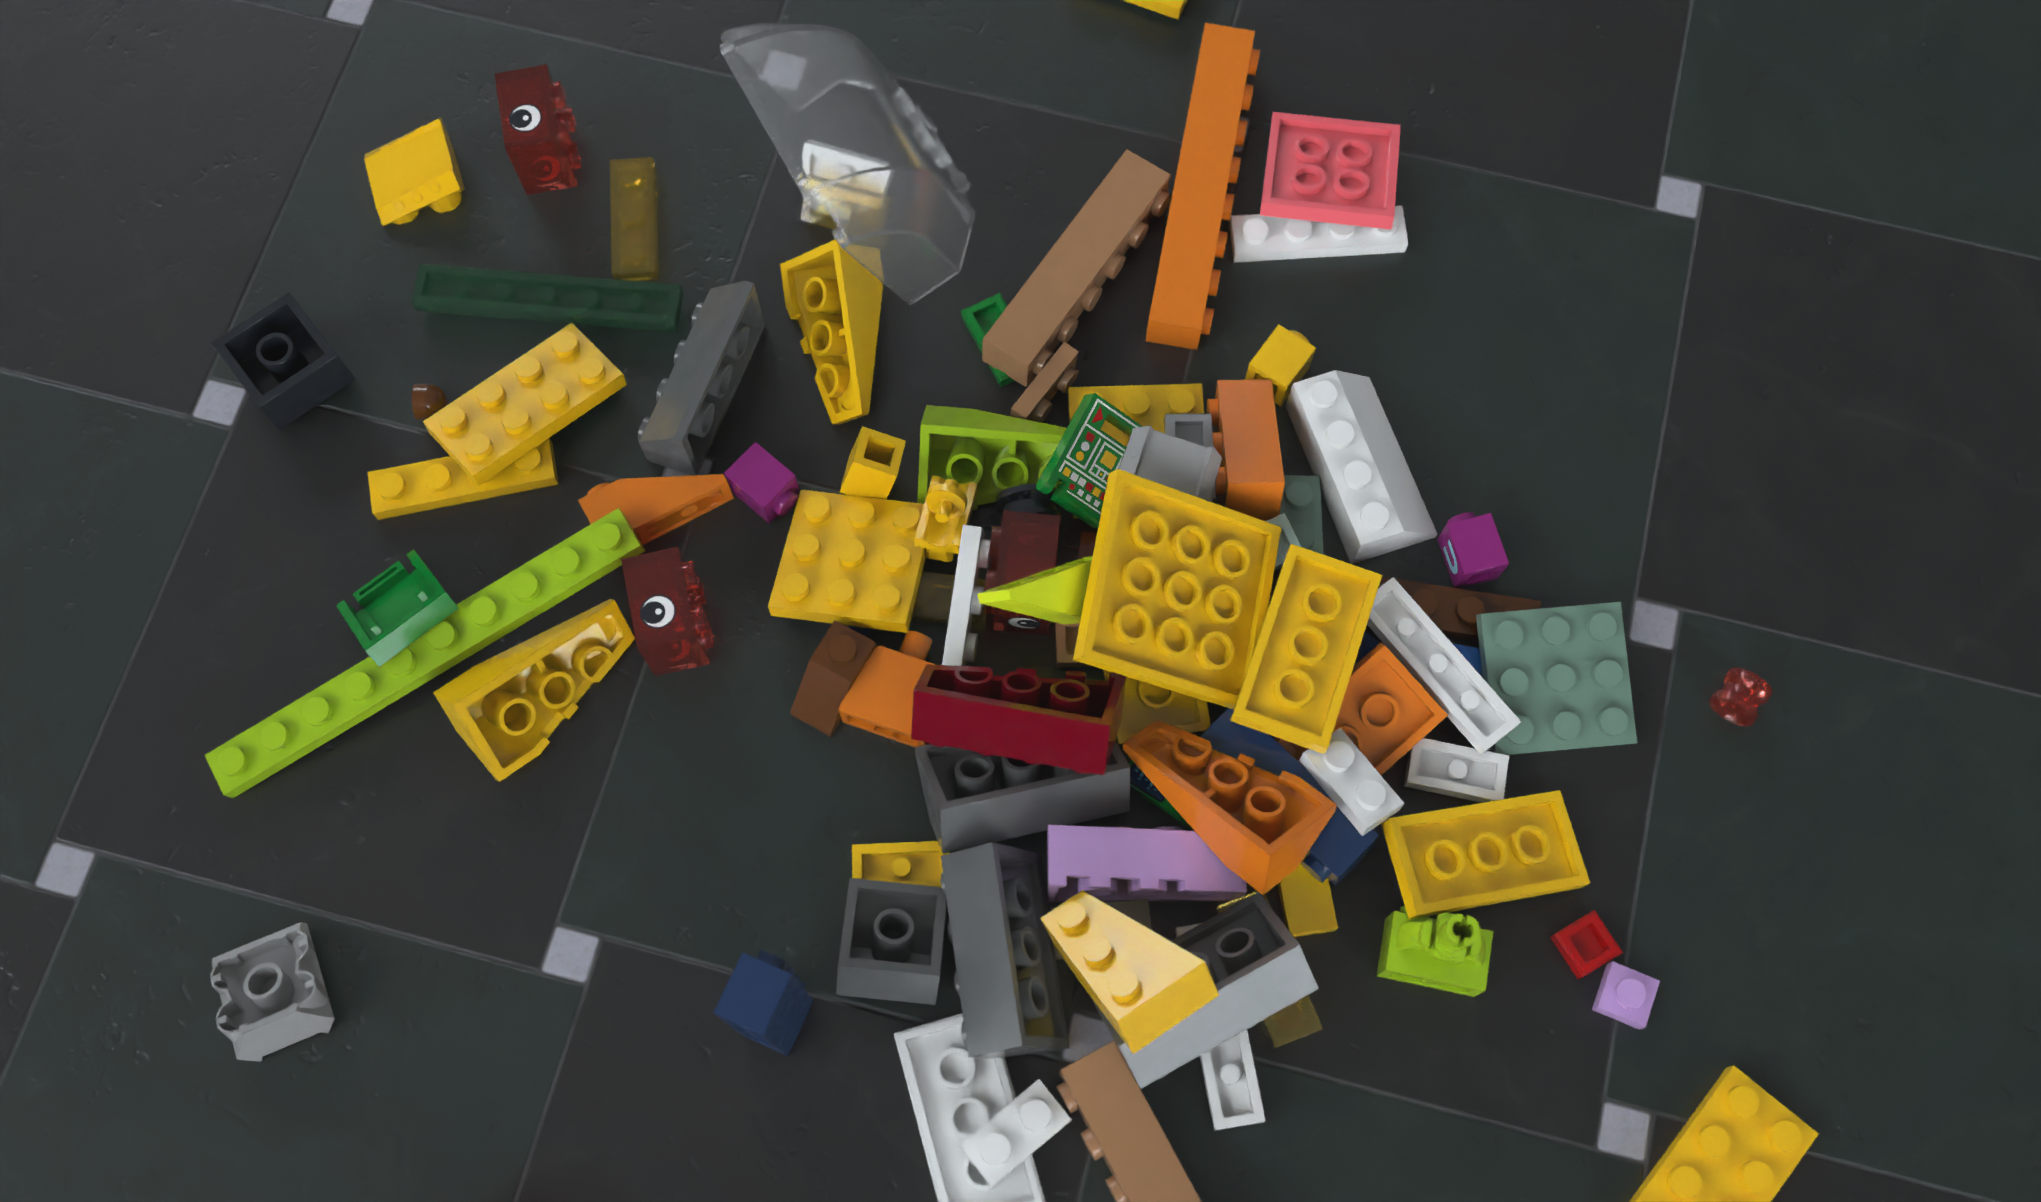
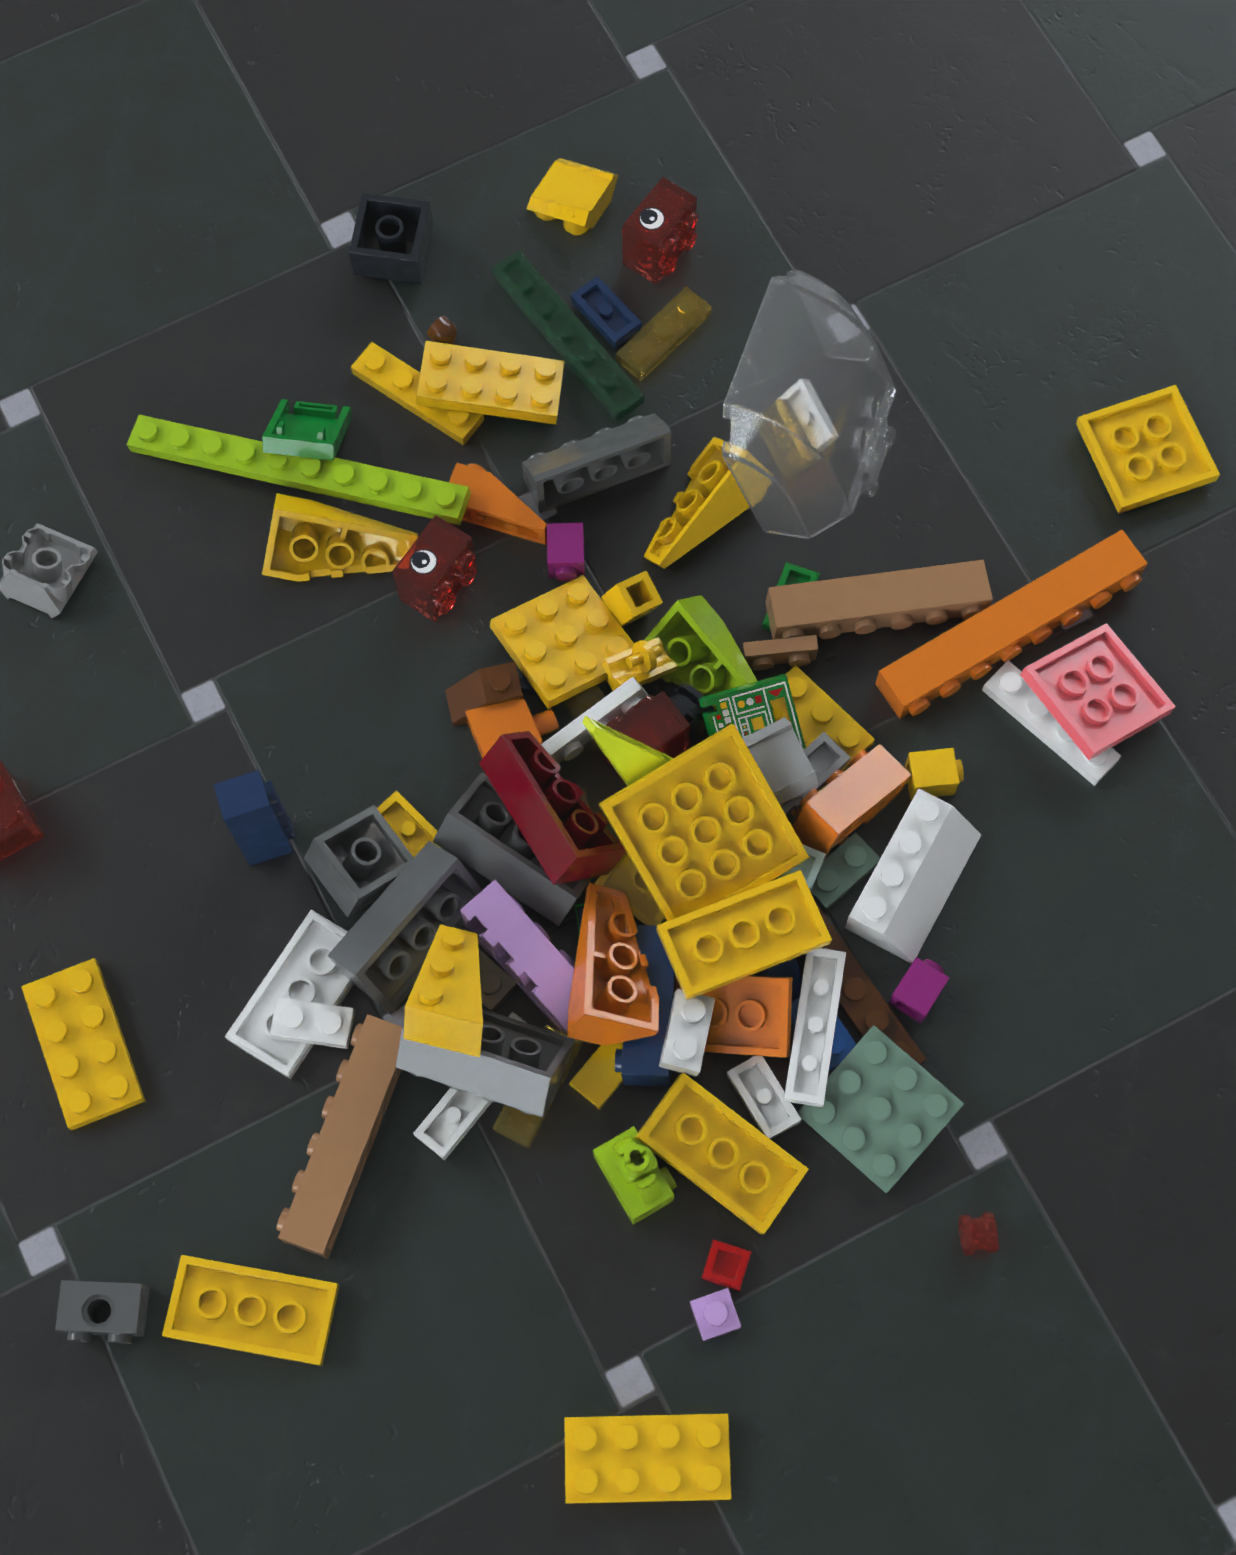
camera: 50 degrees right, 0 degrees up
none -> dark blue plate [571,276,642,349]

